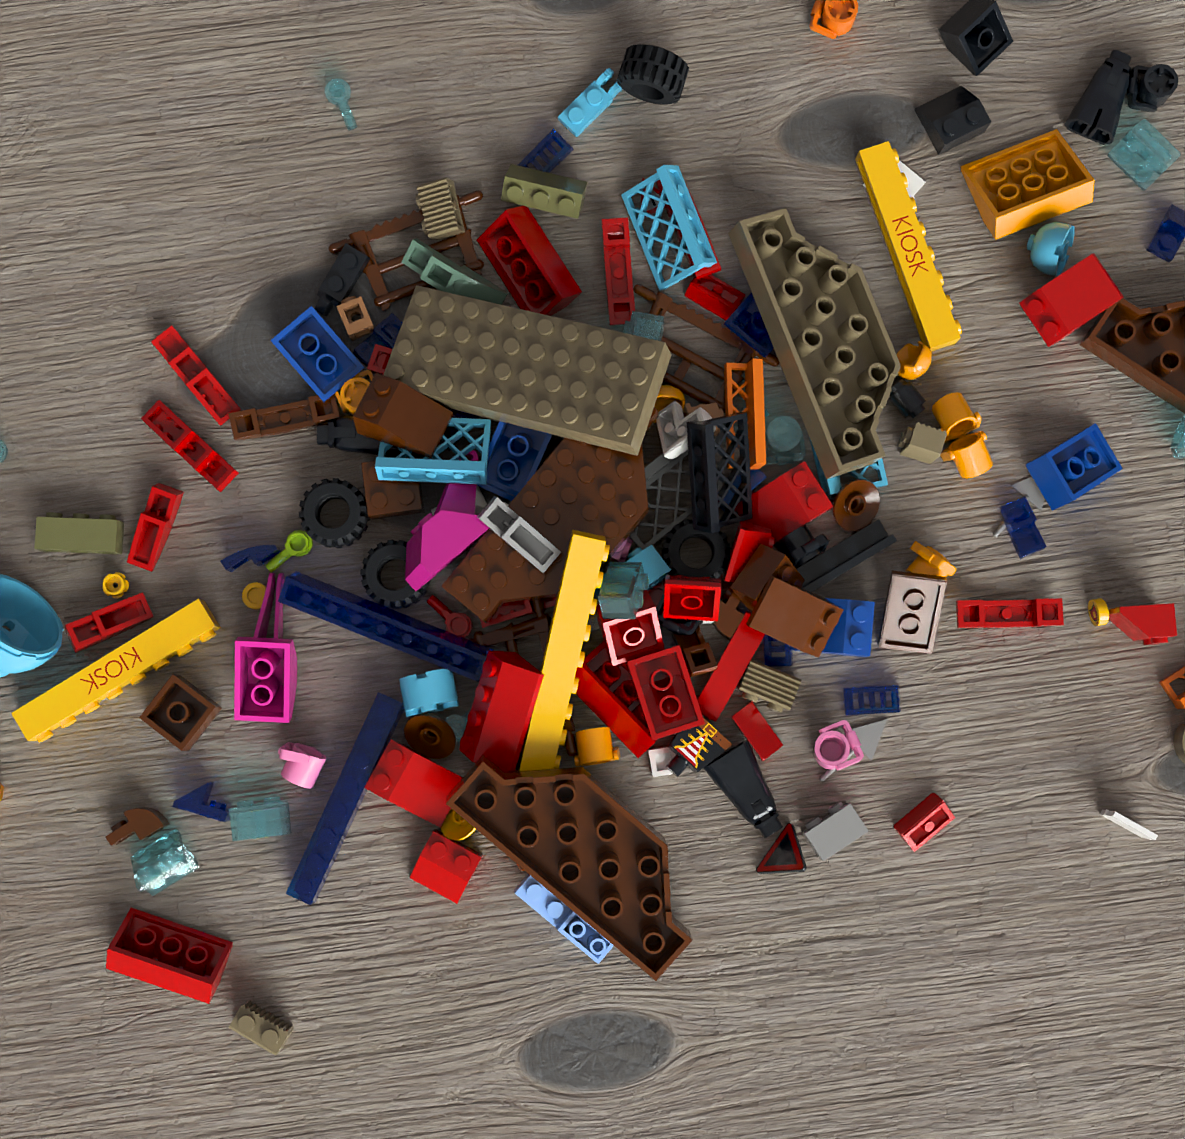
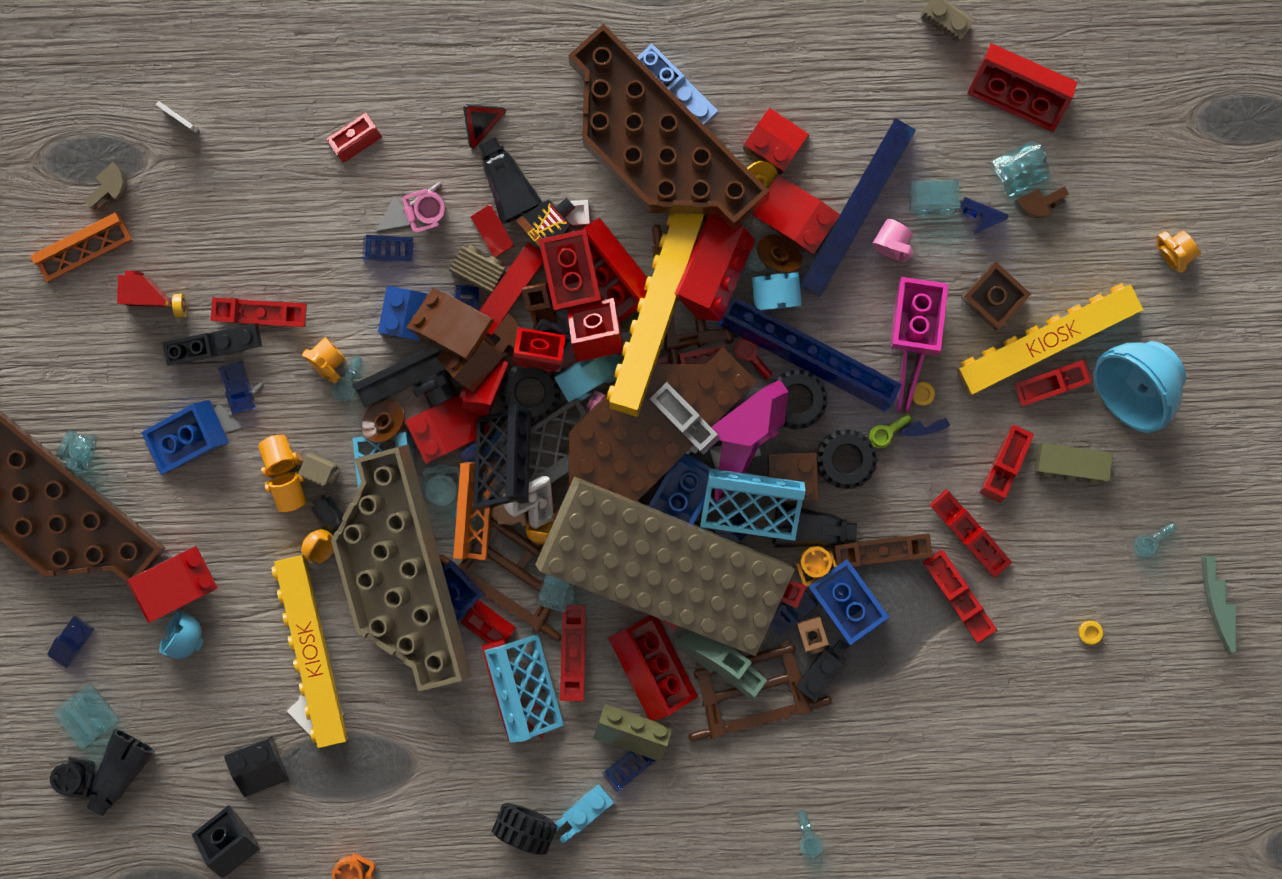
camera: 170 degrees left, 5 degrees up
yellow plate [102,572,129,598] -> none
reddish brown slope [353,373,453,458] -> none
dark tan brick [415,177,465,241] -> none
light orange piece [574,727,620,767] -> none
clear light blue brick [598,562,649,619] -> none
light grey brick [802,801,868,861] -> none
tile [878,570,947,654] -> none
light orange slope [961,129,1094,240] -> none
none -> black slope [163,323,262,366]
none -> clear light blue plate [331,355,362,401]
none -> yellow tile [1078,621,1103,645]

